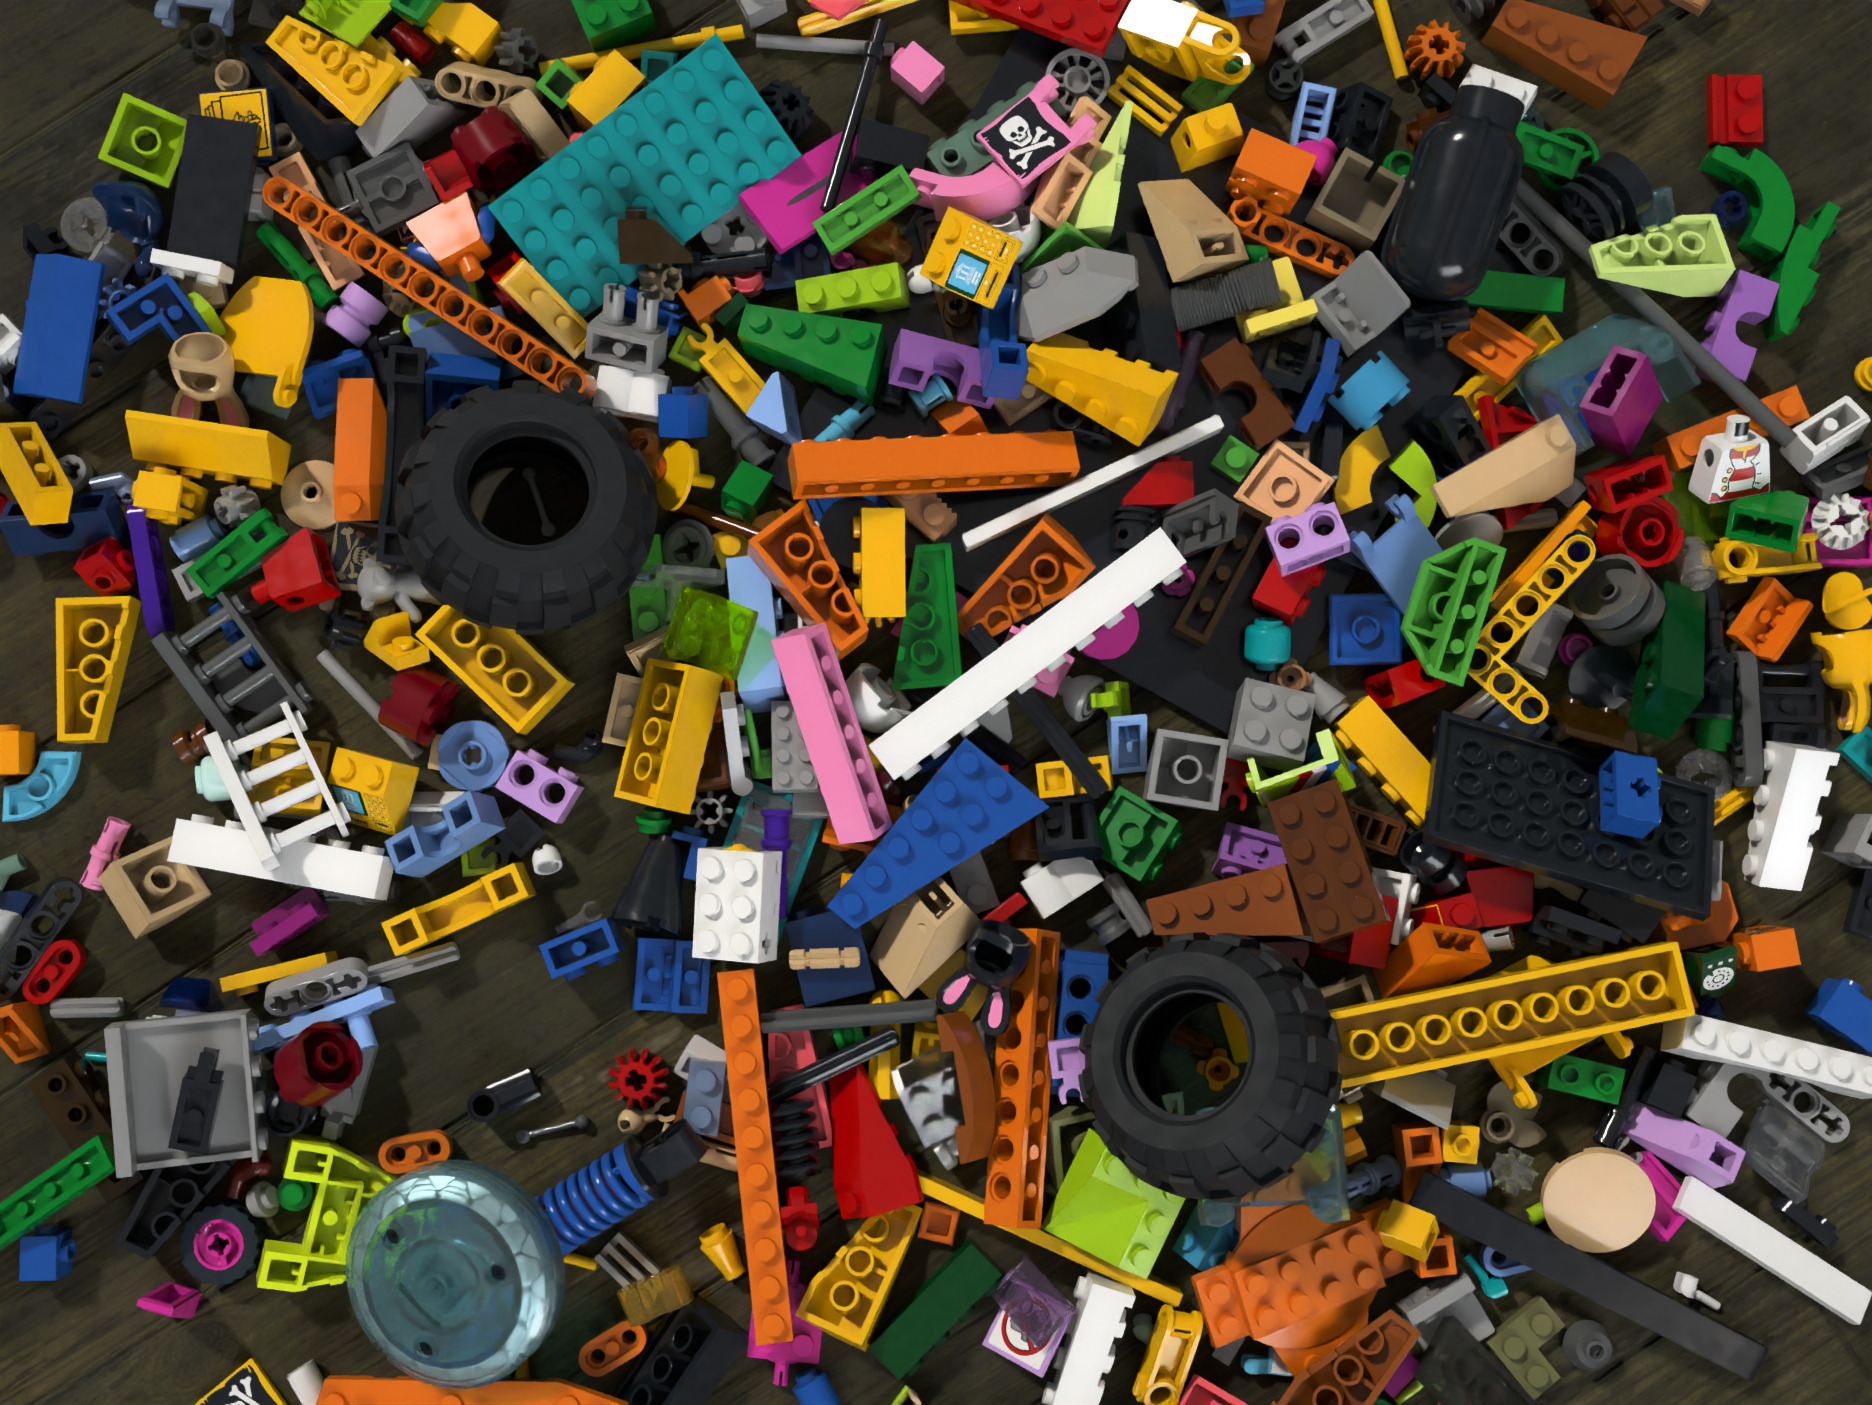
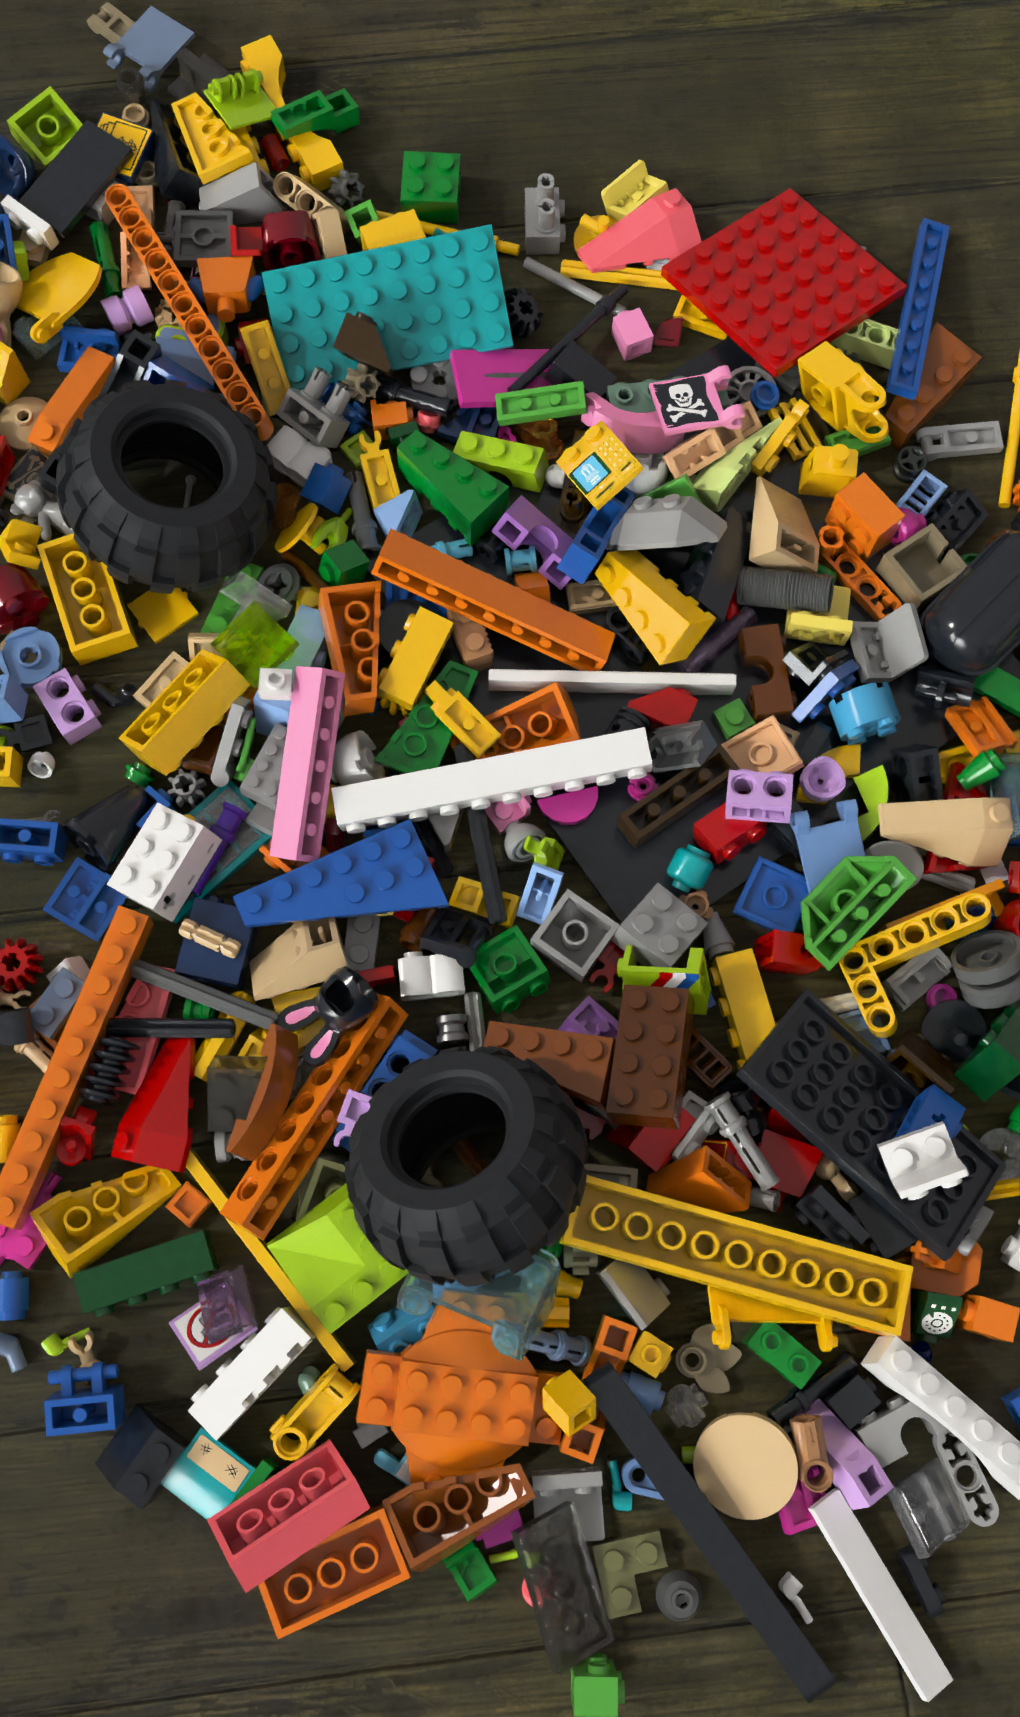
camera: 25 degrees right, 10 degrees down
none -> yellow piece [127,588,199,644]
none -> white bracket [258,668,293,701]
none -> lime hand [310,508,353,550]
none -> yellow hinge [424,680,501,759]
none -> dark red tile [652,316,683,348]
none -> light grey pin [703,1091,780,1191]
none -> blue plate [750,381,780,411]
none -> yellow plate [751,399,810,477]
none -> medium nougat piece [790,1414,833,1493]
none -> lavender piece [800,756,846,802]
none -> white bracket [877,1121,969,1200]
none -> green cone [956,747,1007,791]

